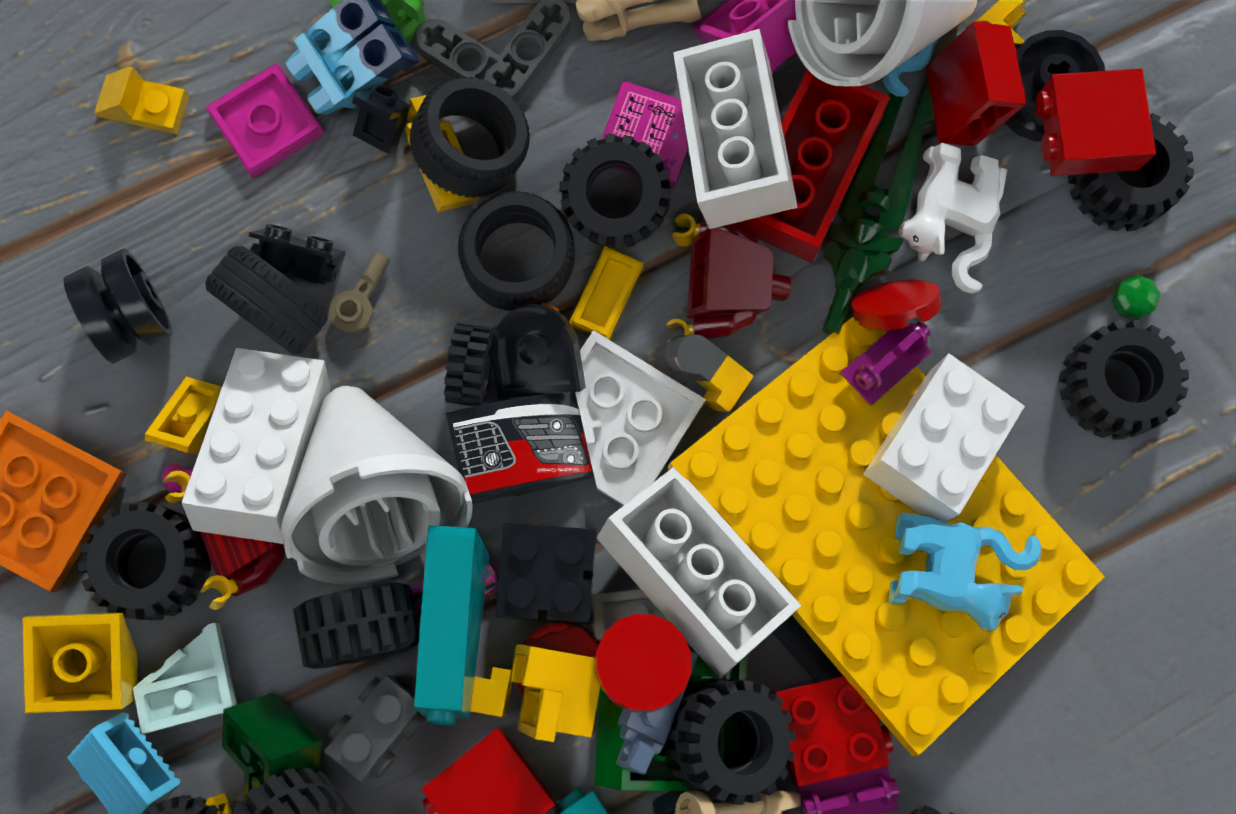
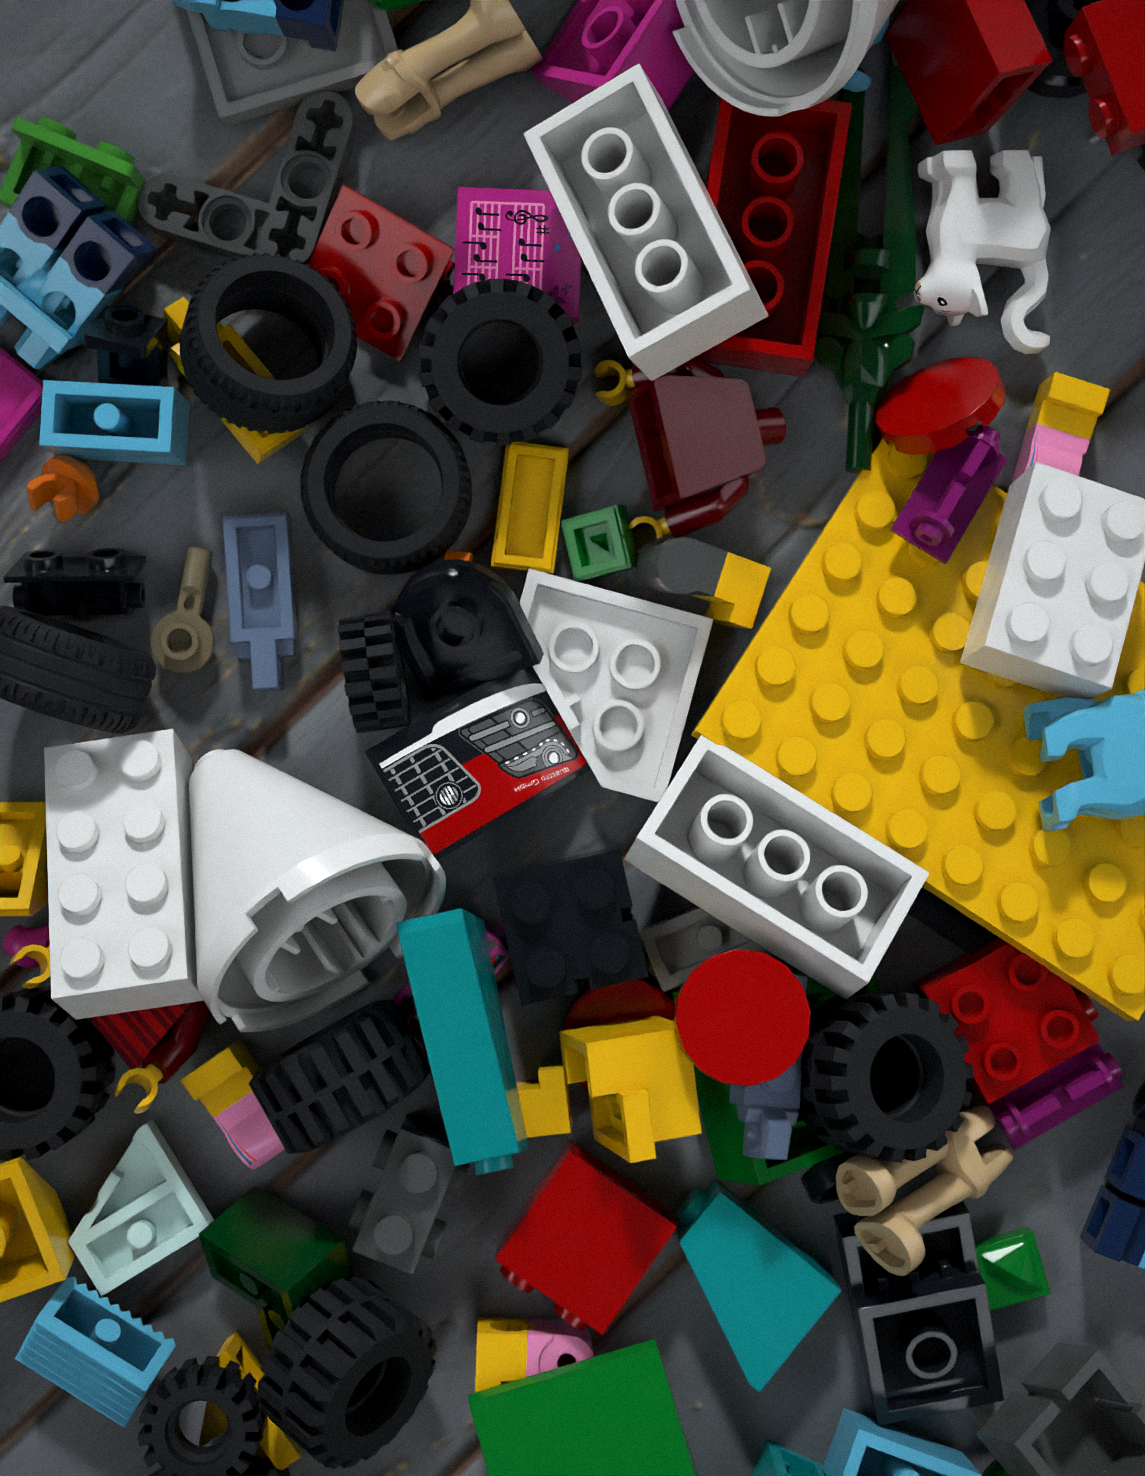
camera: 15 degrees left, 10 degrees up
none -> orange plate [26,454,99,522]
none -> medium azure brick [39,380,190,465]
none -> leg [180,1038,285,1170]
none -> sand blue hinge [223,512,298,692]
none -> red hinge [308,185,455,362]
none -> green tile [561,505,638,582]
none -> leg [1012,372,1110,483]

